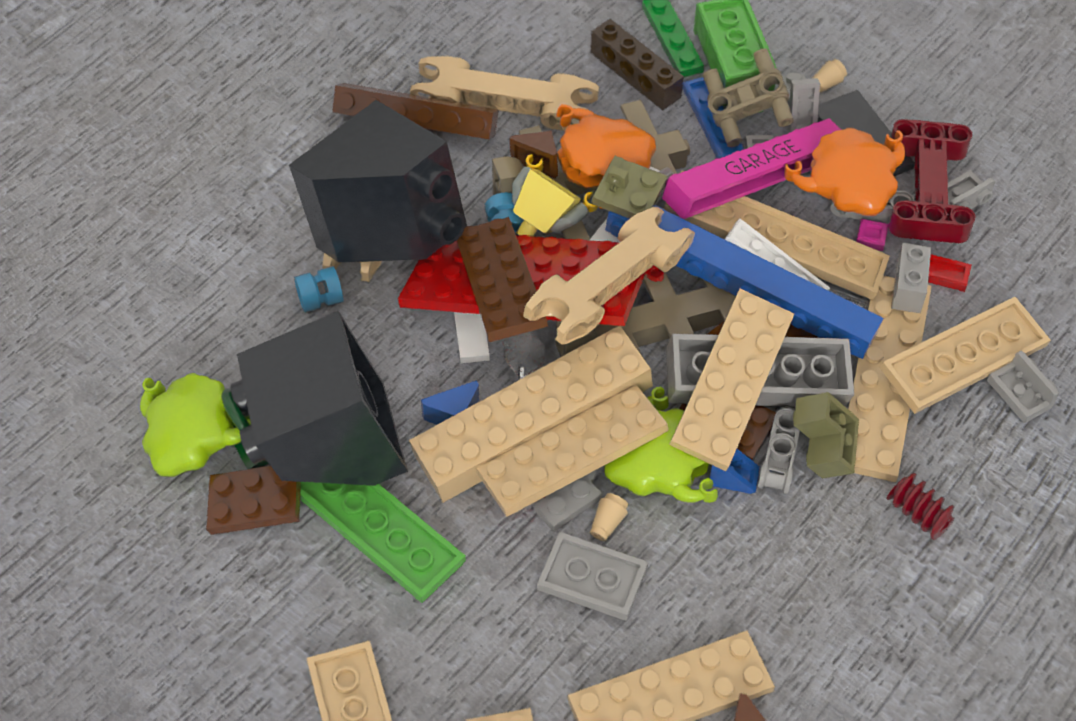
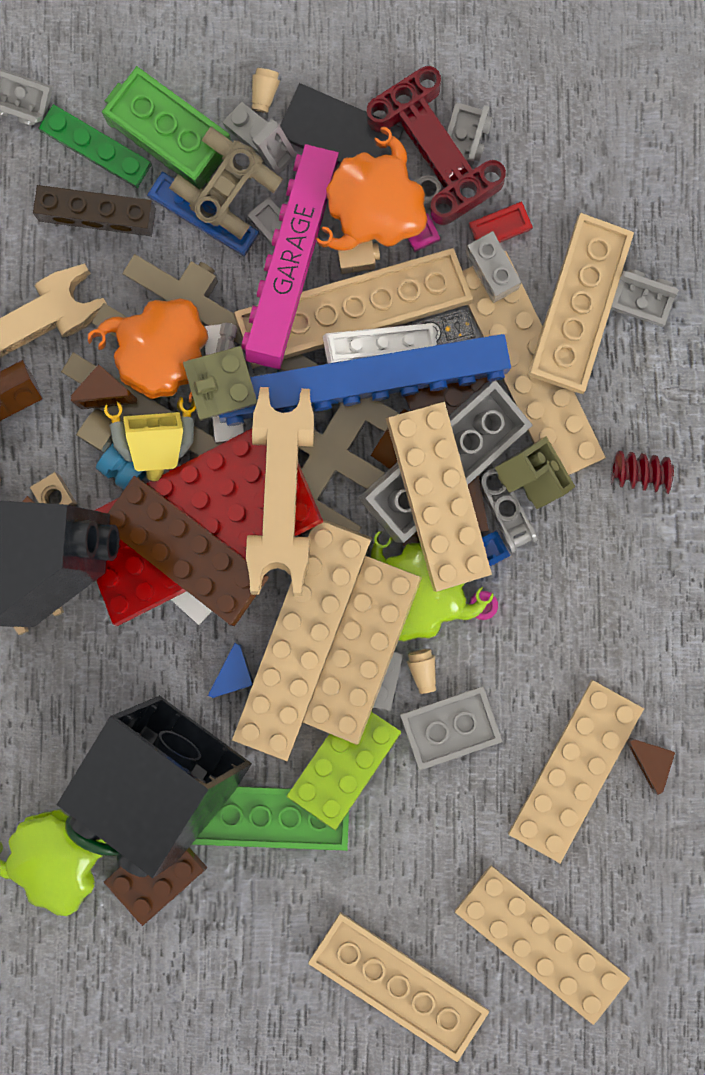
camera: 35 degrees left, 30 degrees up
dark azure wheel [294,266,344,313] -> none
none -> lime plate [286,711,401,831]
none -> tan brick [338,240,380,274]
none -> dark pink tile [469,591,498,620]

